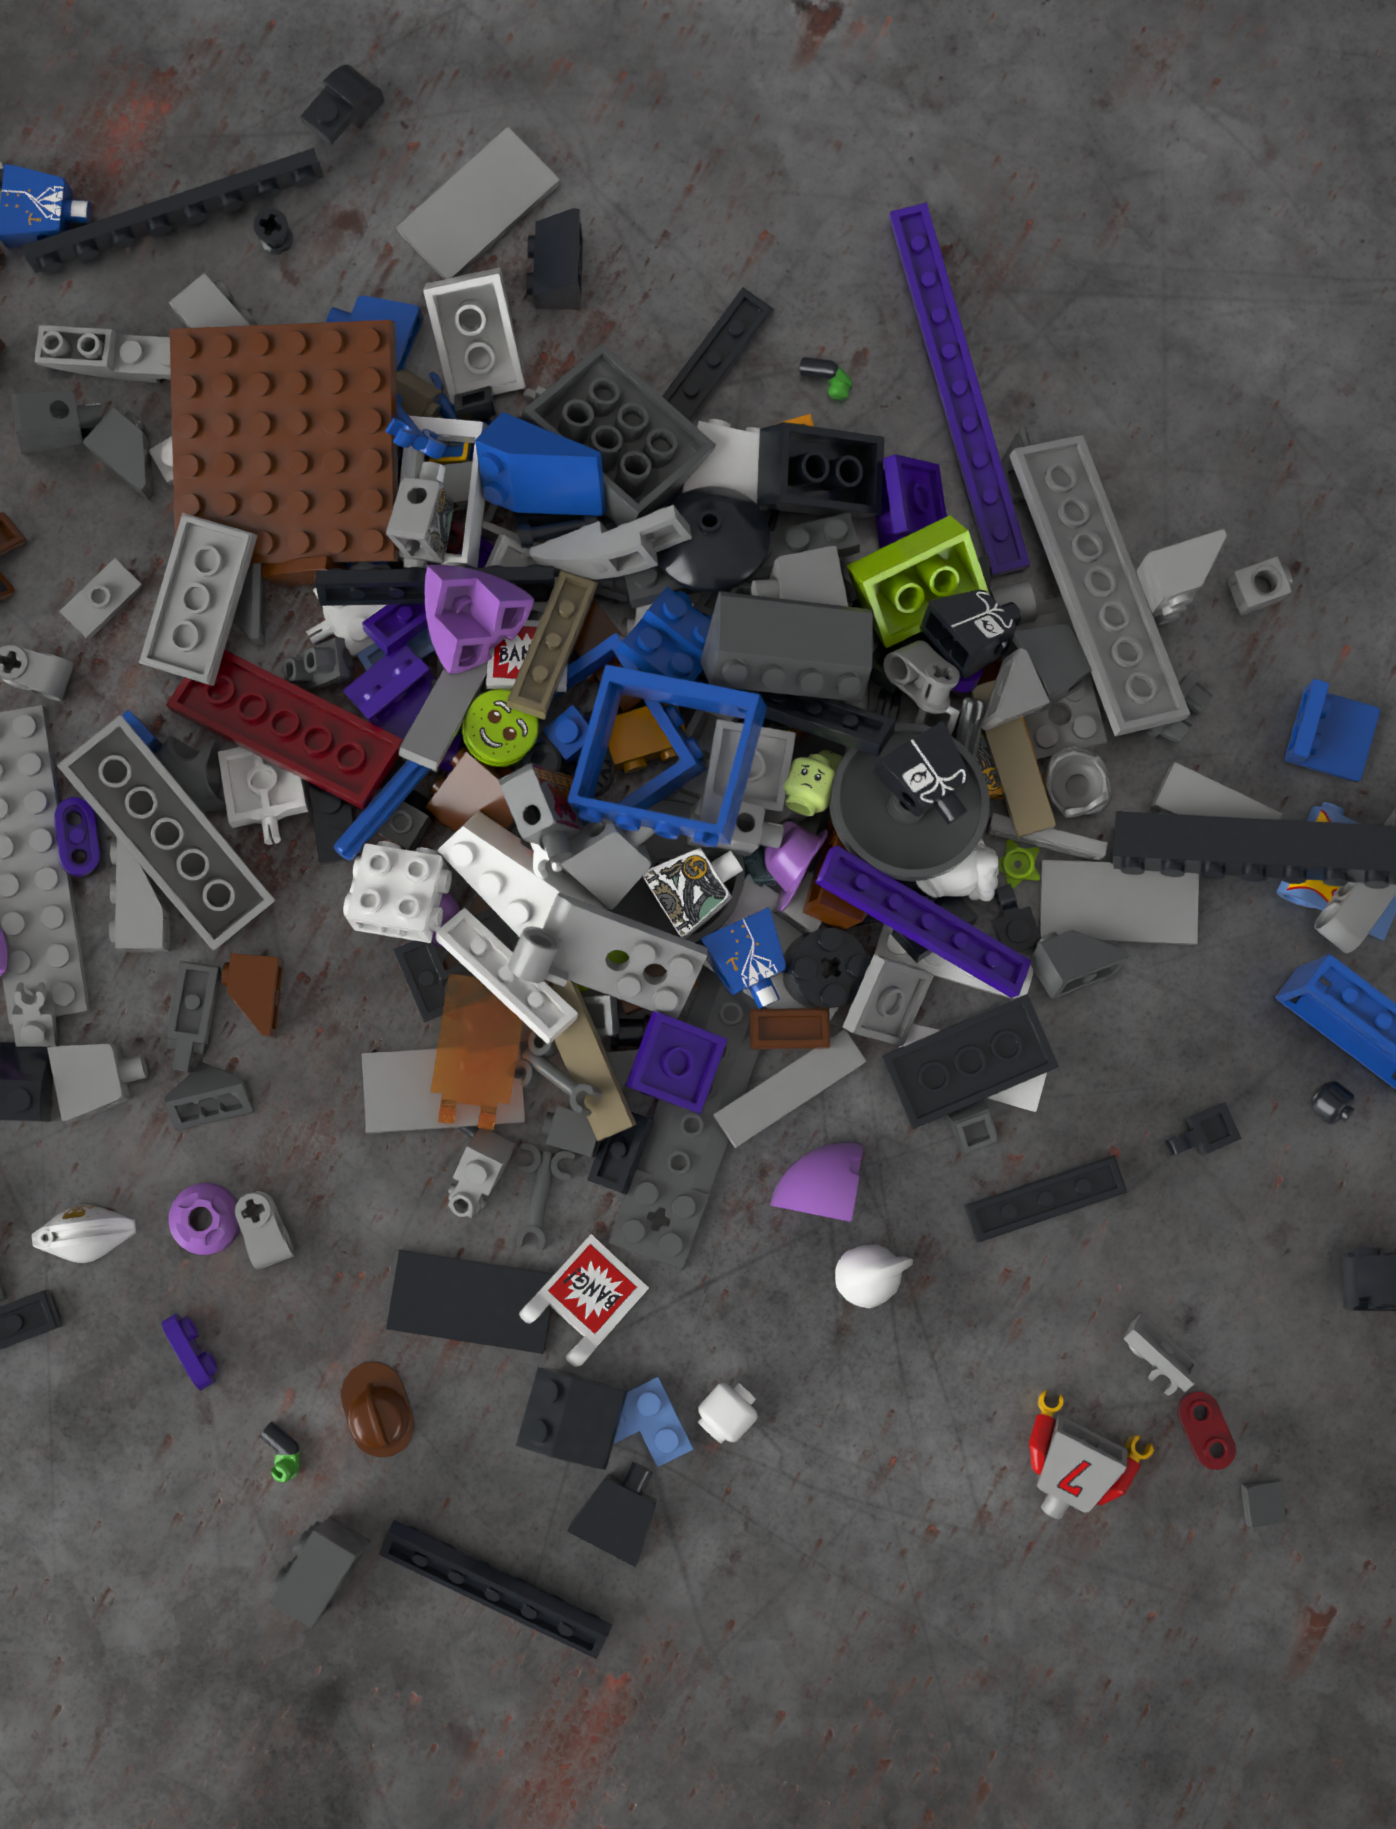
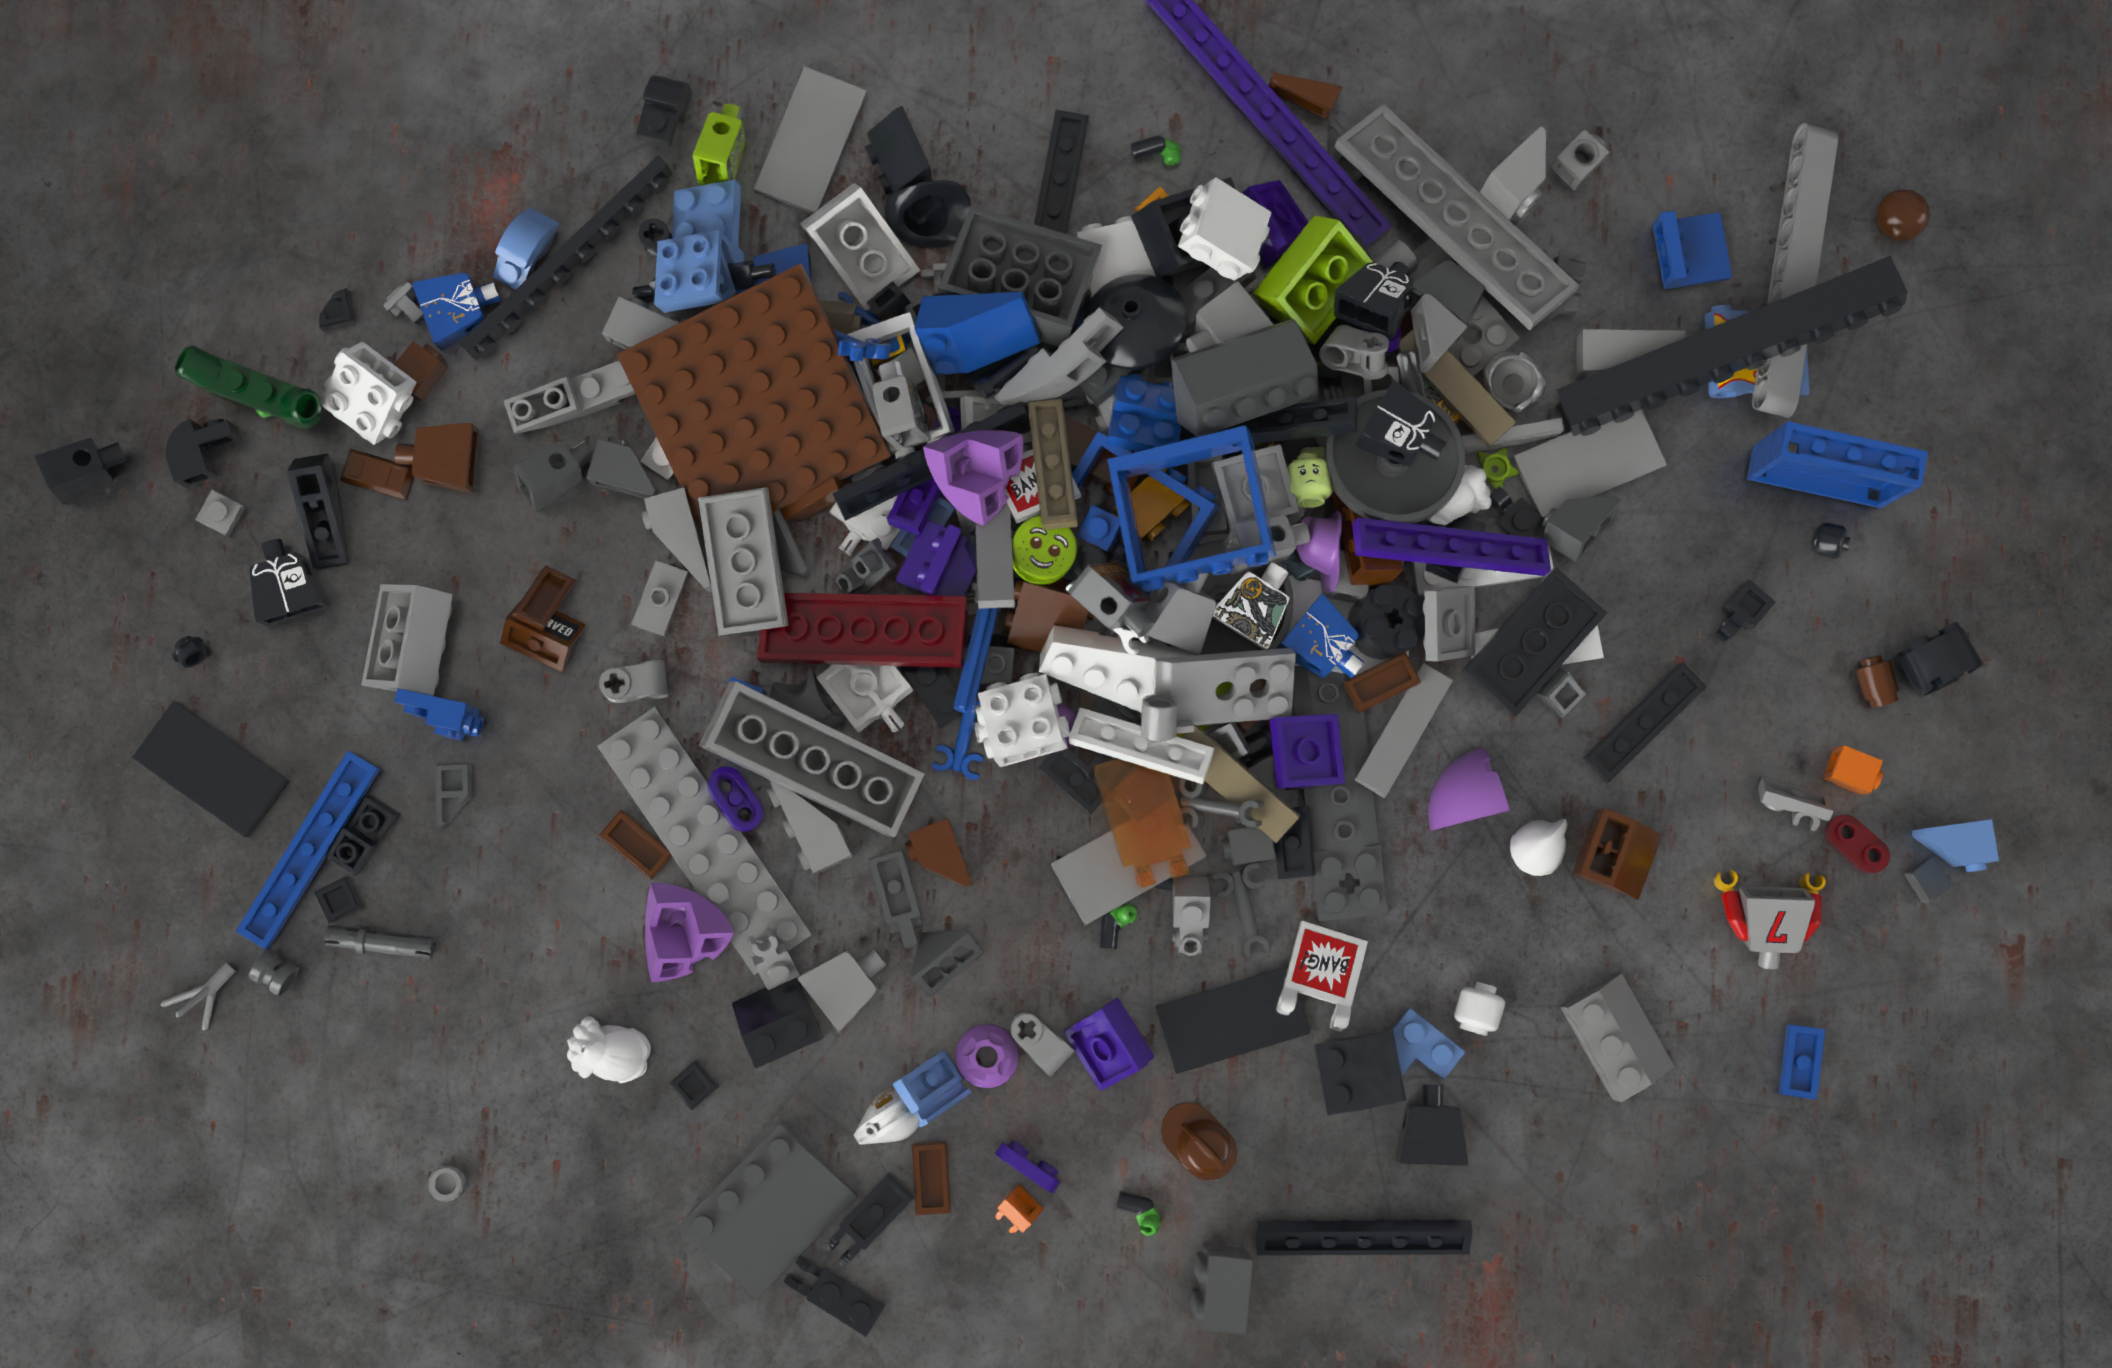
camera: 30 degrees left, 0 degrees up
none -> medium blue brick [492,207,559,290]
none -> medium blue piece [632,180,777,313]
none -> light grey slope [641,487,712,593]
none -> lime torso [693,104,745,186]
none -> black hat [884,180,971,249]
none -> medium blue plate [892,1050,972,1128]
none -> reddish brown tile [912,1141,951,1215]
none -> blue bar [931,689,986,780]
none -> orange tile [995,1184,1044,1233]
none -> dark purple bracket [1063,997,1155,1091]
none -> arm [1100,903,1138,949]
none -> white brick [1178,177,1272,281]
none -> reddish brown slope [1269,72,1343,120]
none -> light grey slope [1560,973,1674,1102]
none -> reddish brown slope [1572,808,1662,900]
none -> blue plate [1778,1024,1825,1100]
none -> orange brick [1822,745,1883,795]
none -> reddish brown brick [1855,655,1900,708]
none -> medium blue slope [1911,819,1999,872]

